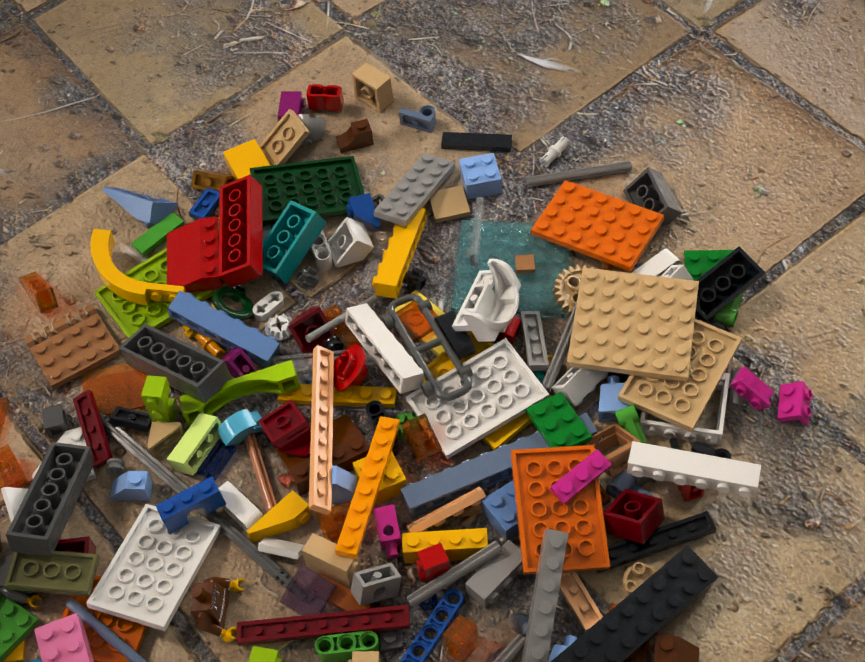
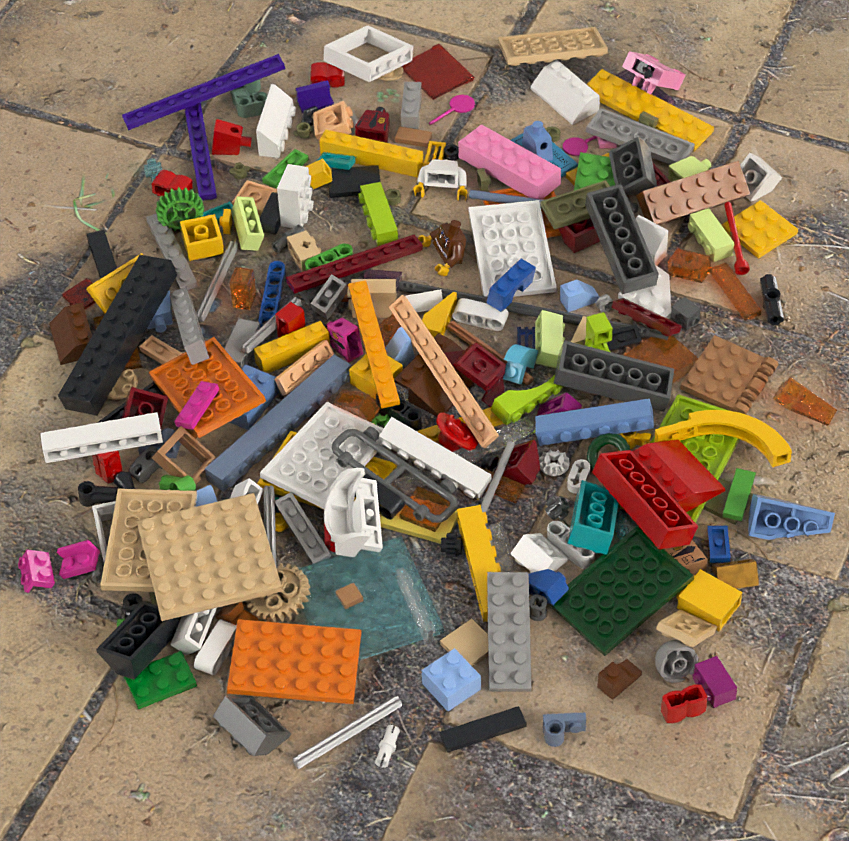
camera: 150 degrees right, 5 degrees down
tan brick [352,62,394,113] -> none
green plate [526,392,592,448] -> none

